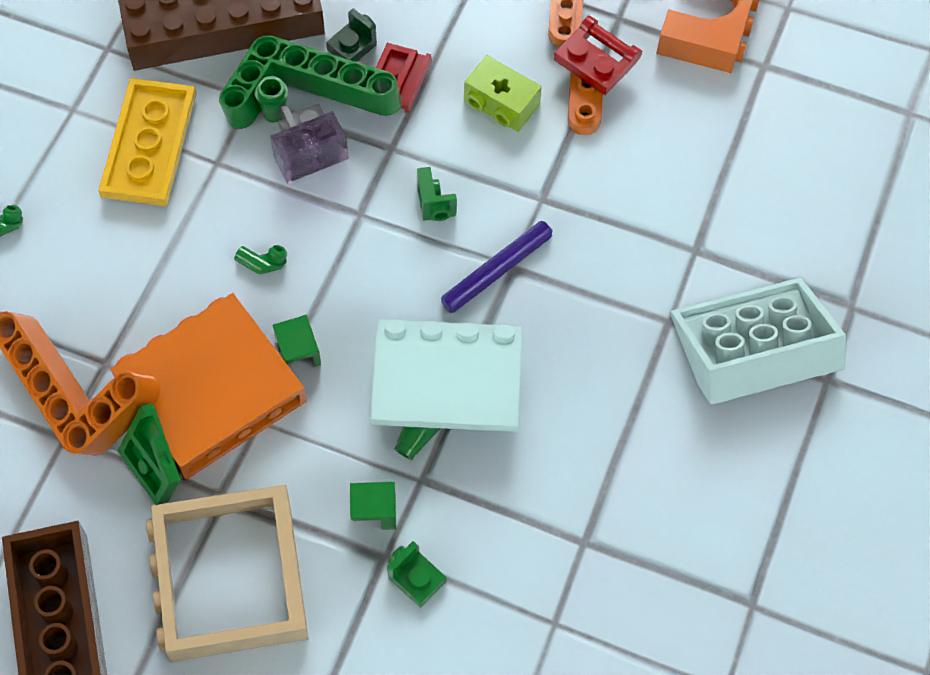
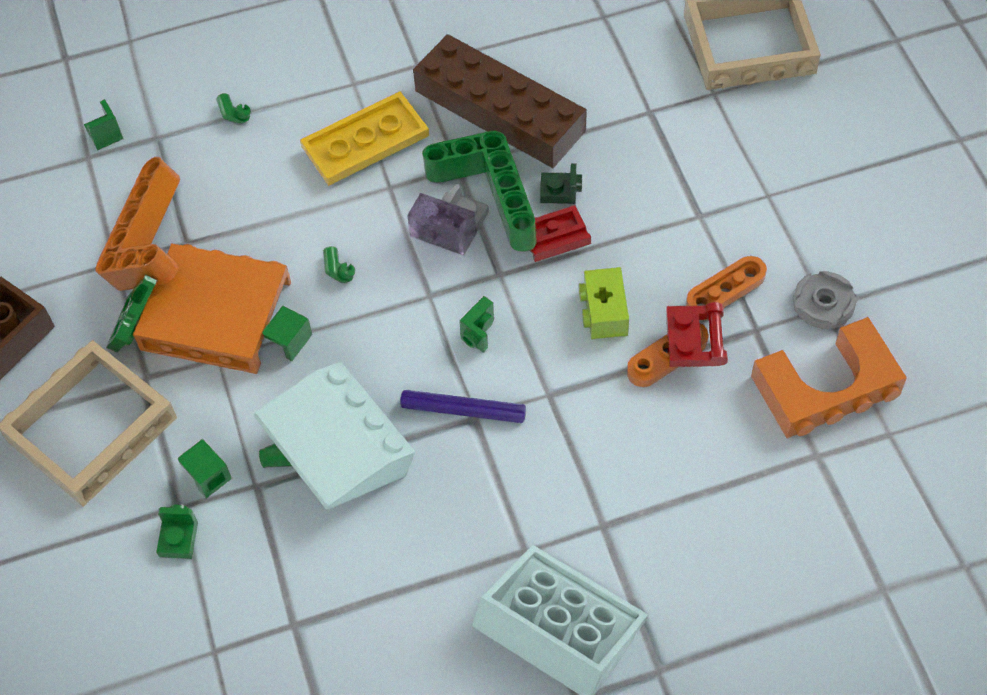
camera: 55 degrees right, 5 degrees down
green cone [255,76,288,123] -> none

